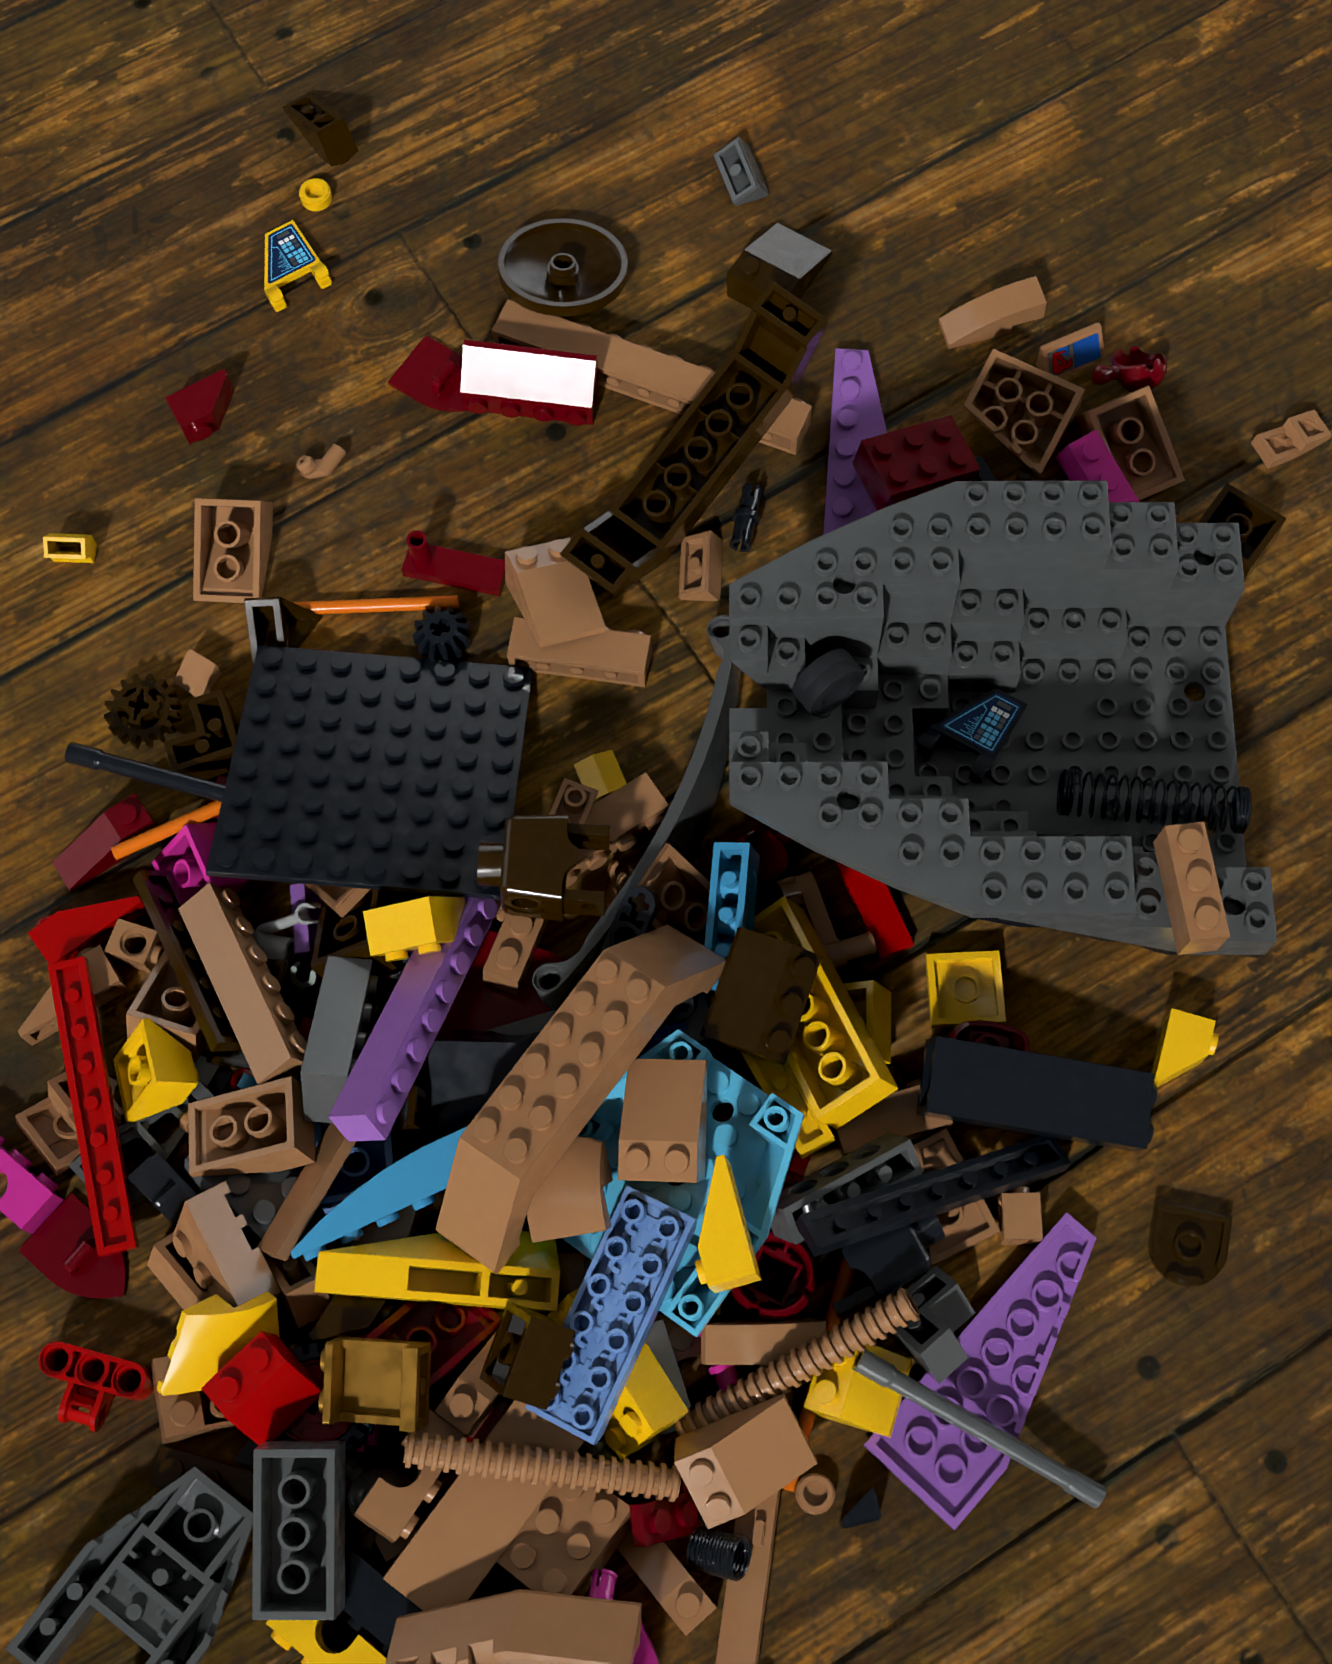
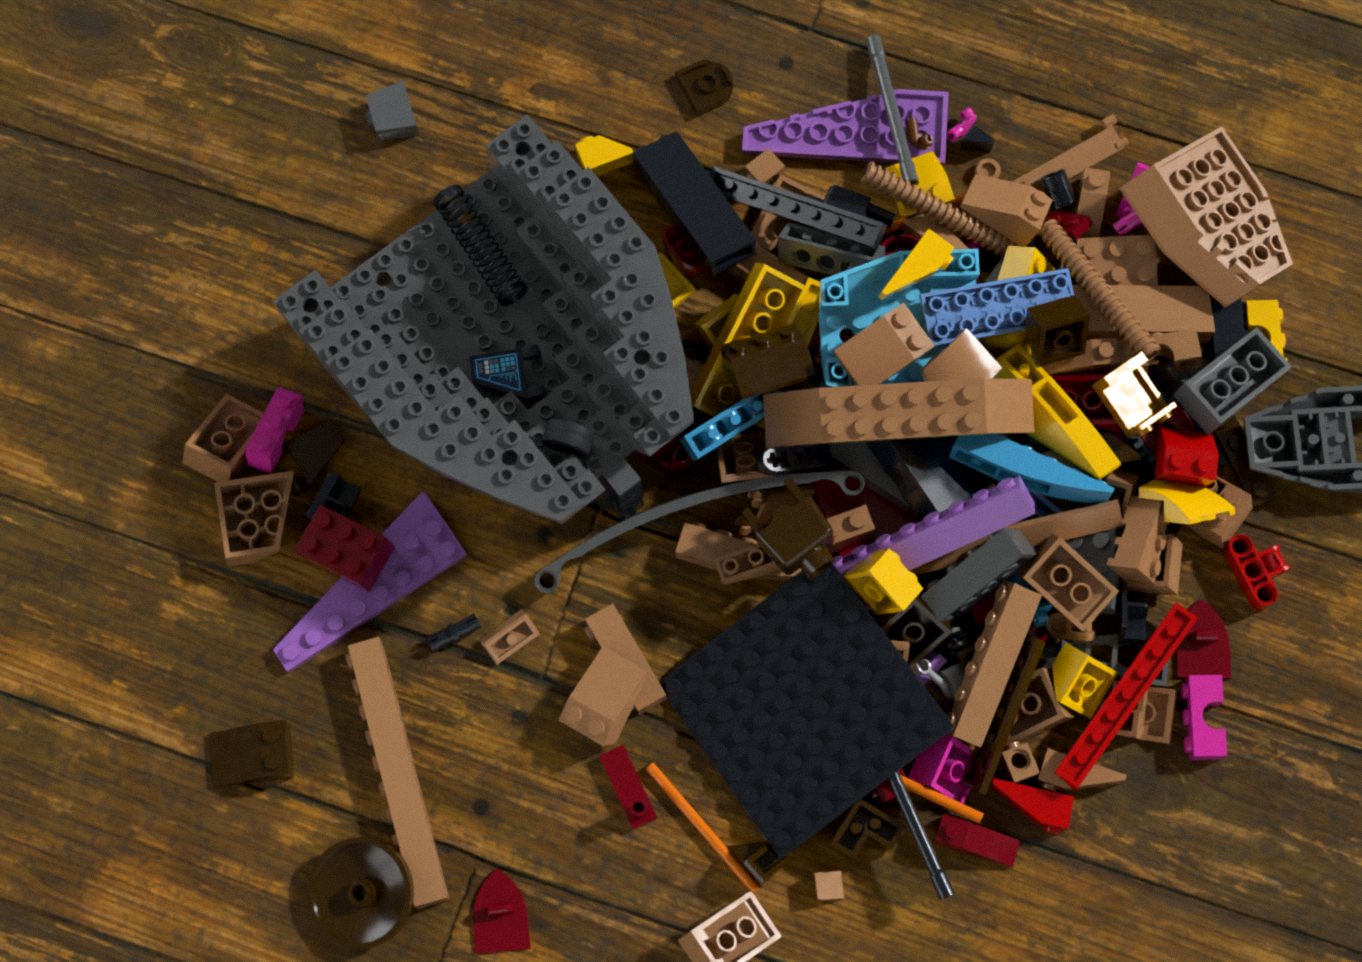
camera: 130 degrees left, 5 degrees up
dark brown gear [104,674,182,749] -> none
medium nougat arm [296,444,346,479] -> none
black gear [413,604,472,662] -> none
slope [460,339,599,426] -> none
dark brown slope [560,280,828,596] -> none
yellow piece [574,750,627,804] -> none
dark grey slope [713,137,770,206] -> none
dark grey brick [889,1265,975,1384] -> none
medium nougat slope [938,276,1047,349] -> none
slope [1036,323,1105,378] -> none
dark red hair [1092,346,1167,392] -> none
medium nougat brick [1153,822,1230,955] -> none
dark brown brick [1198,483,1287,582] -> none
medium nougat slope [1251,409,1332,469] -> none
none -> reddish brown arm [905,117,934,150]
none -> dark pink arm [946,107,977,142]

